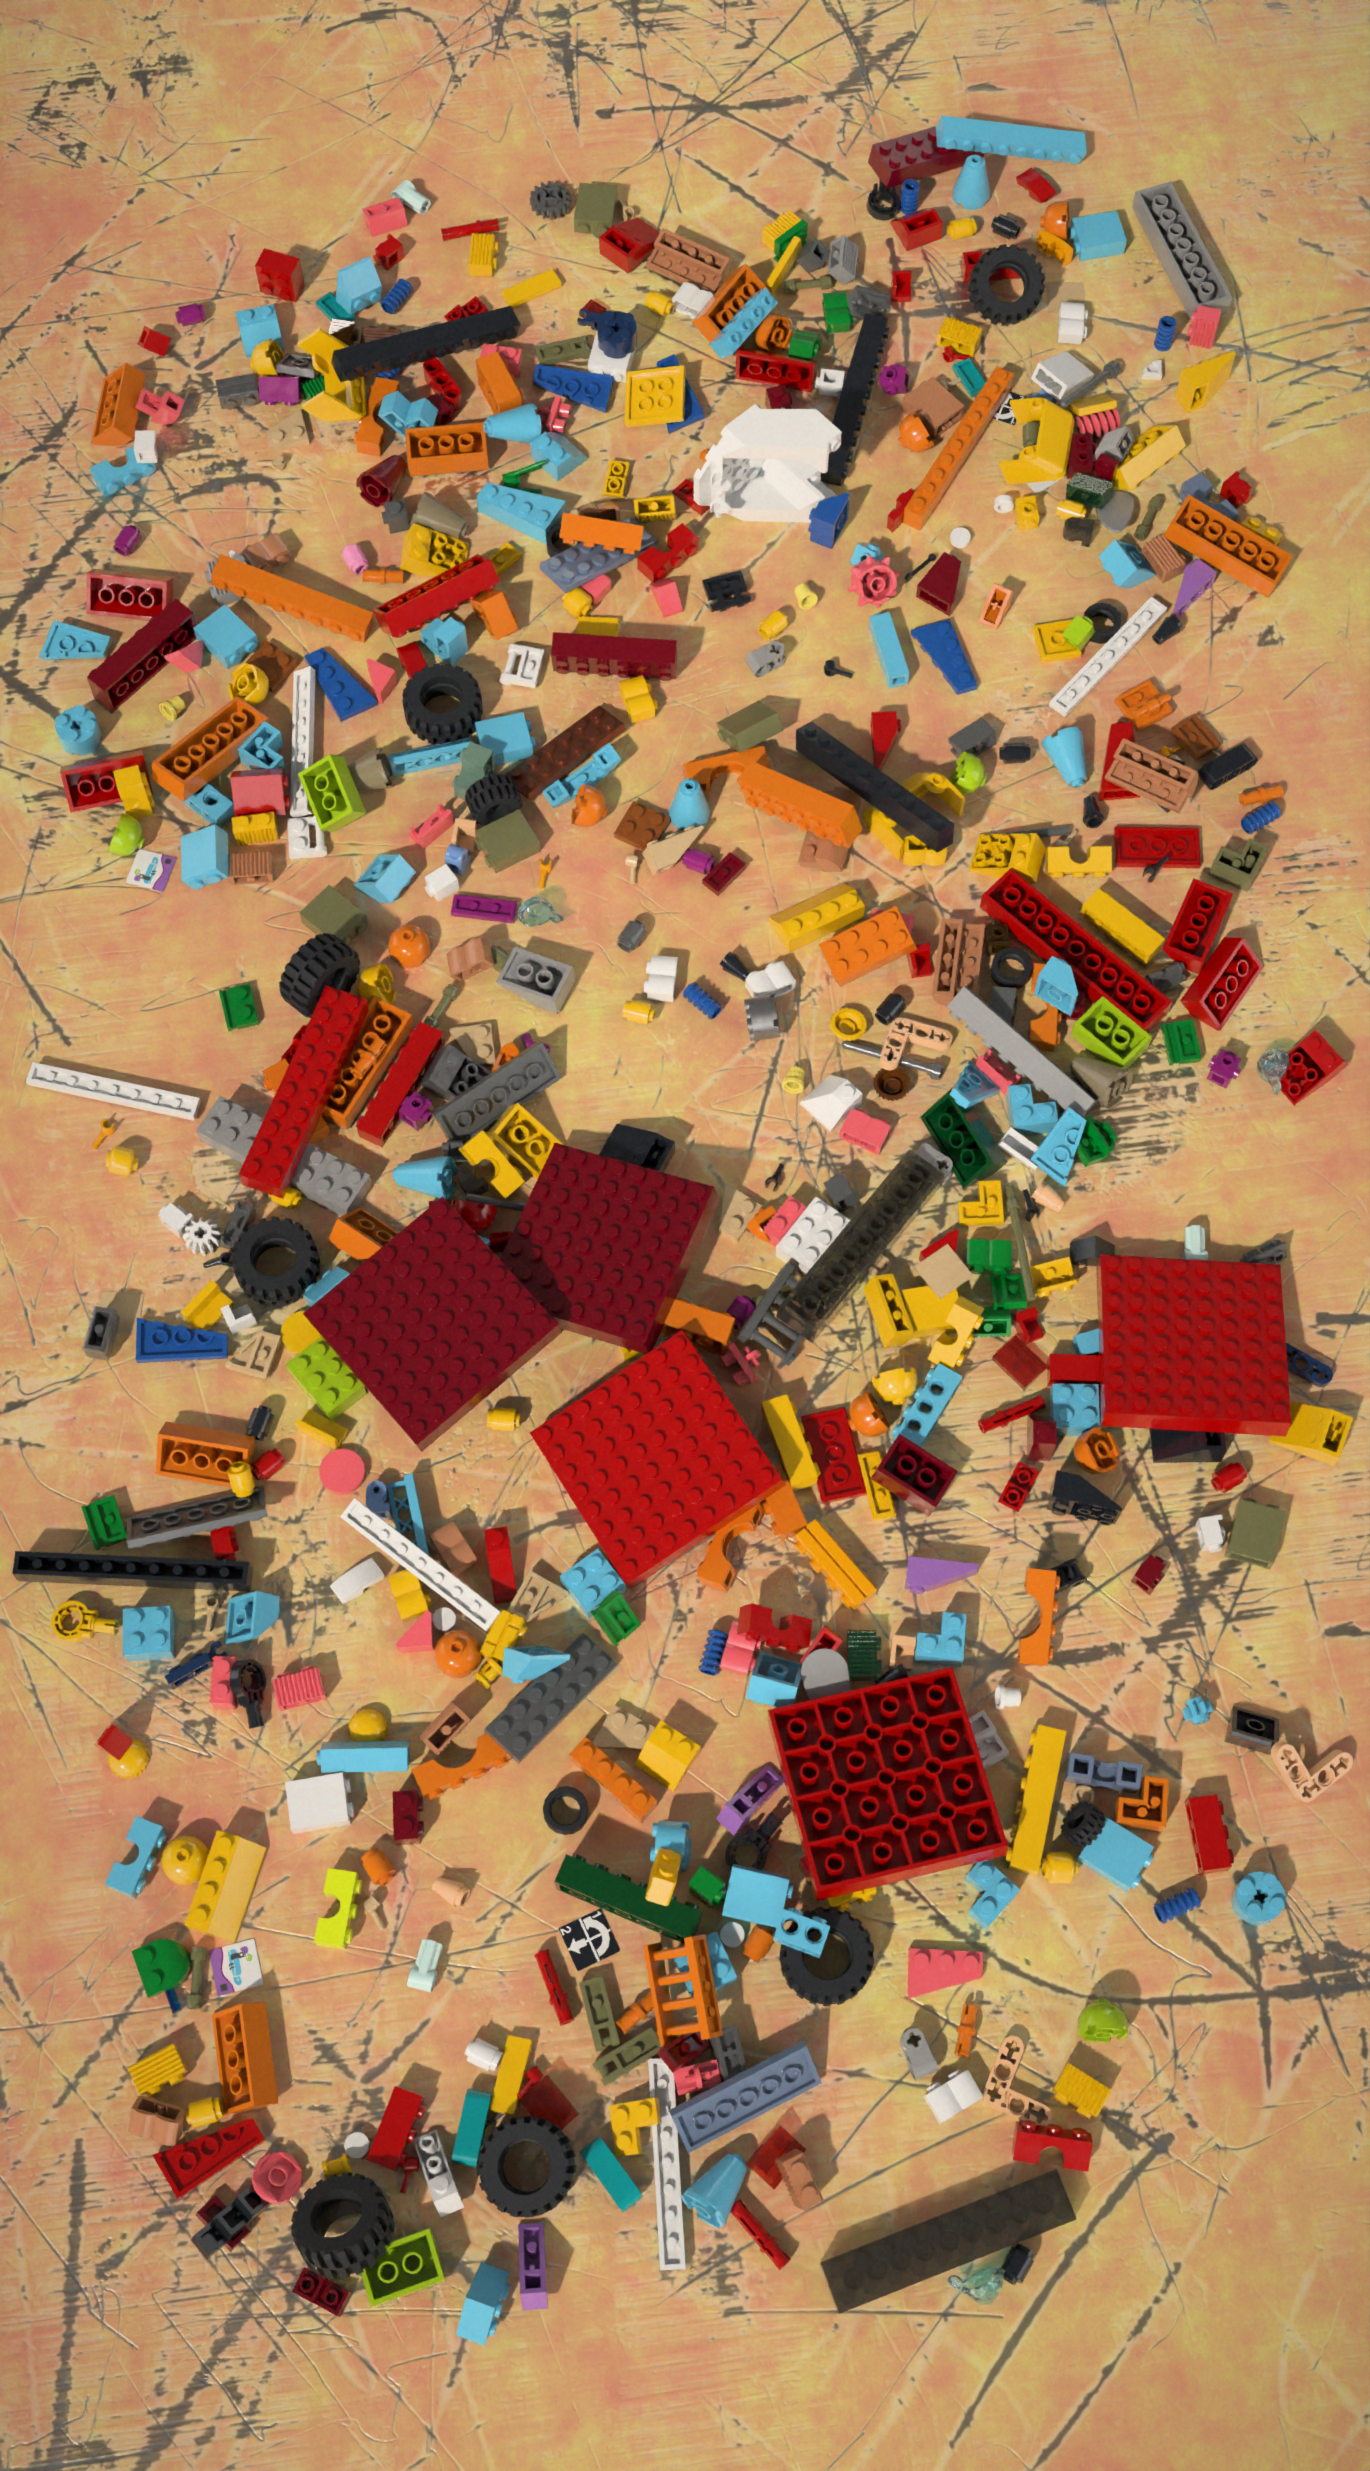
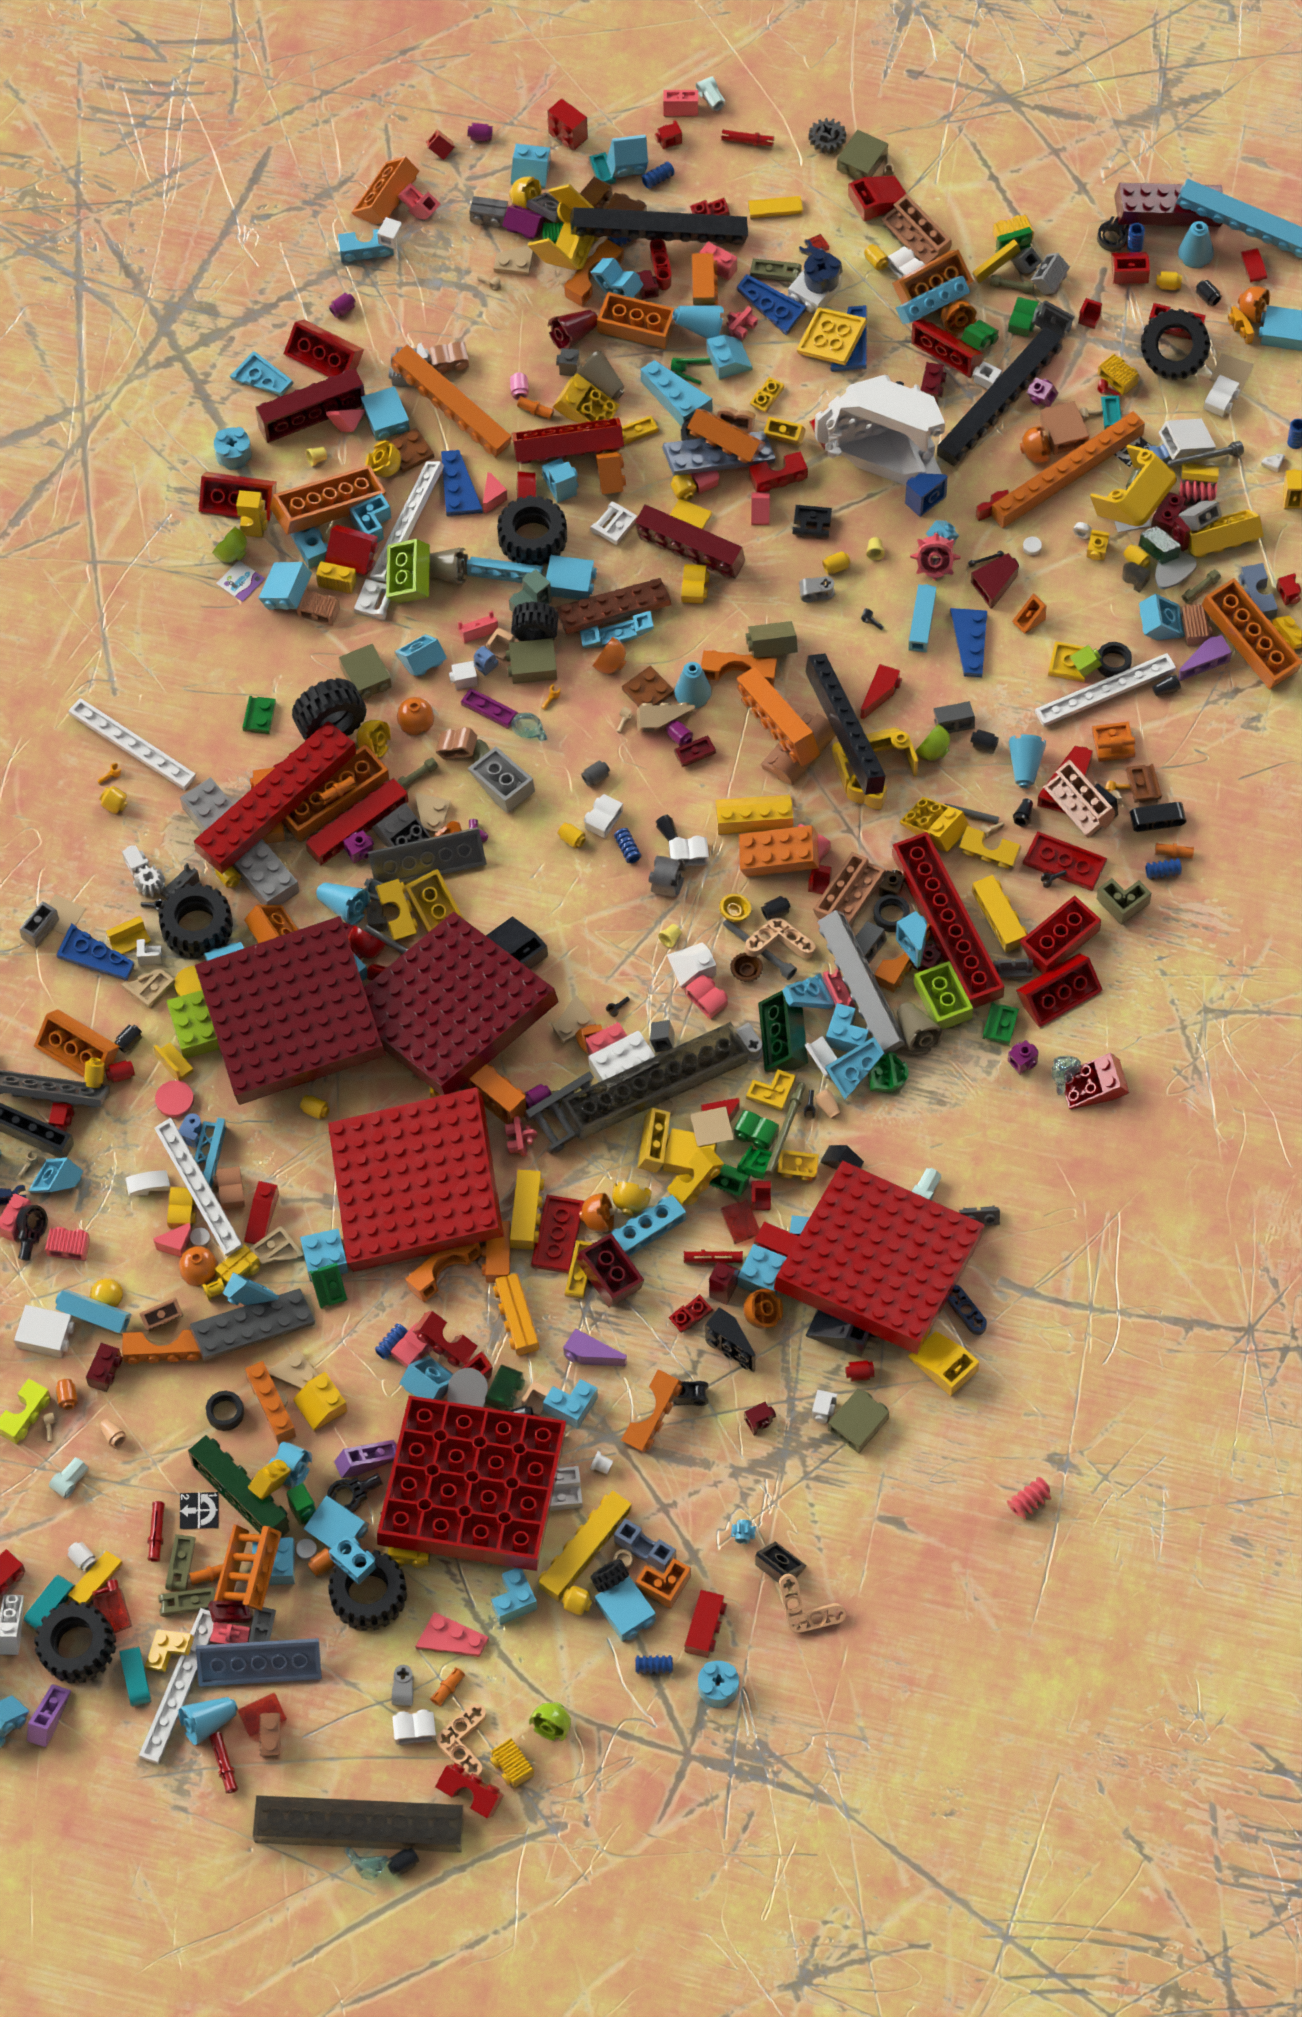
camera: 25 degrees right, 5 degrees down
yellow brick [468,233,499,276] -> none

